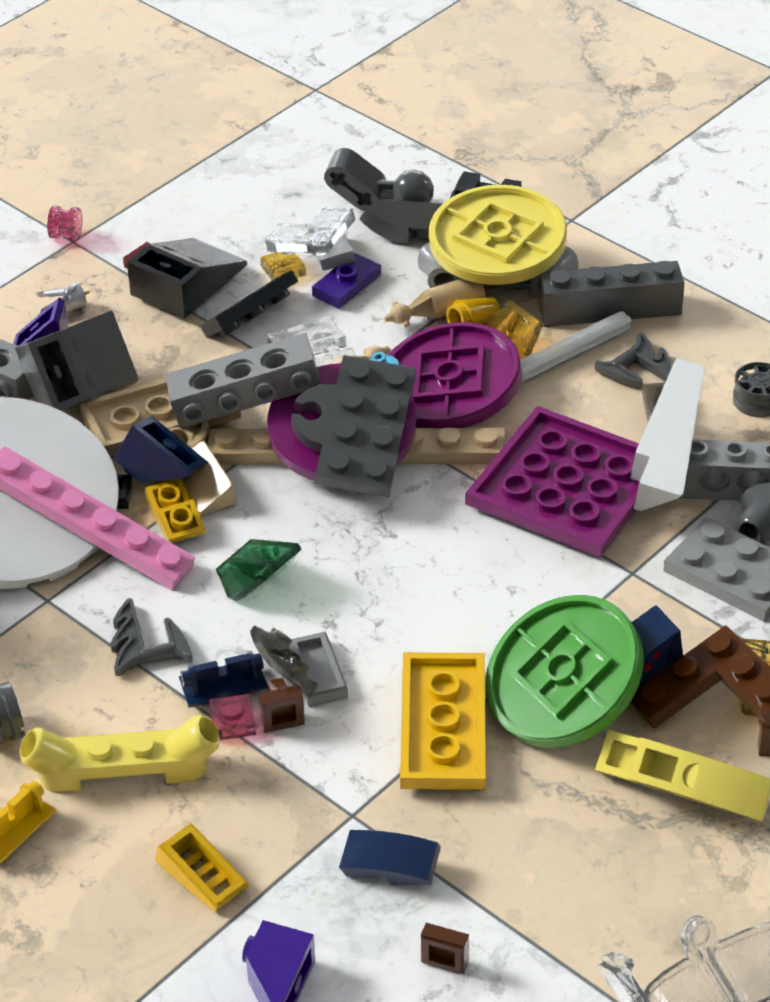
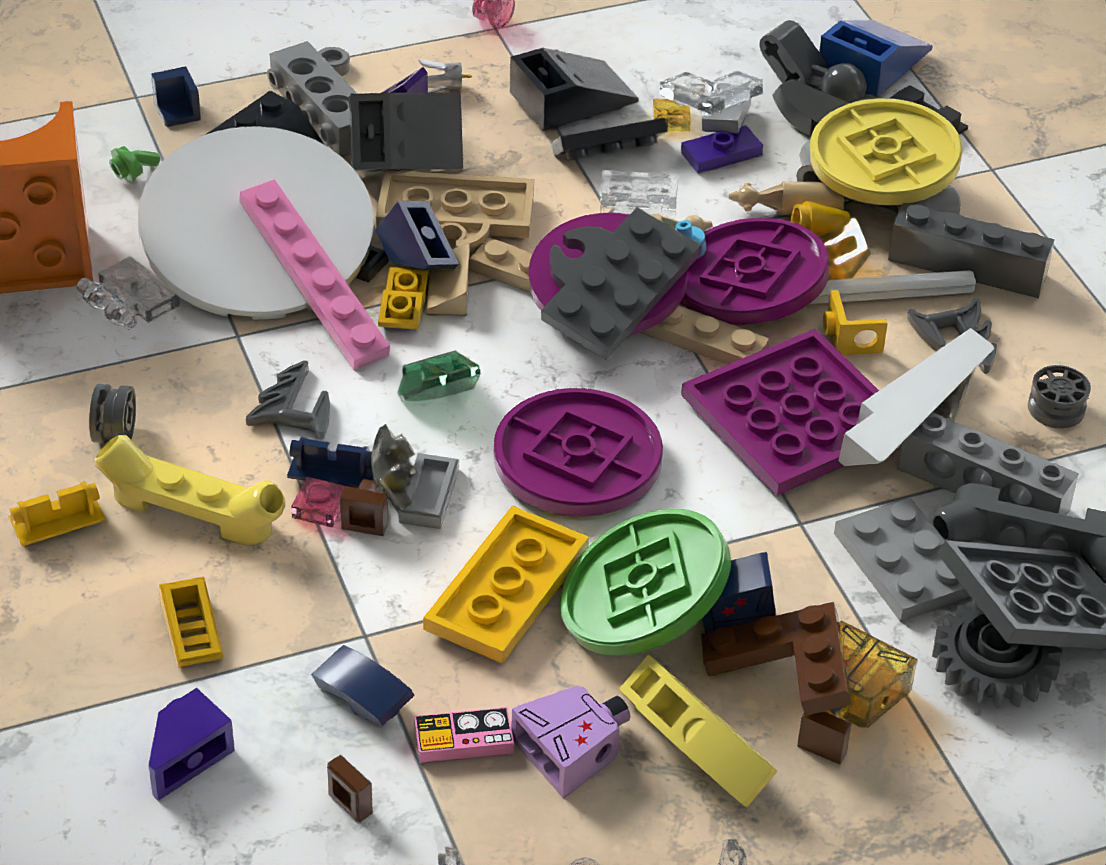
camera: 25 degrees right, 0 degrees up
light grey brick [165,332,321,428] -> none
none -> tile [414,707,514,763]
none -> magenta plate [493,388,663,516]
none -> lavender torso [512,686,631,798]
none -> blue slope [819,20,933,98]
none -> yellow bracket [823,290,888,355]

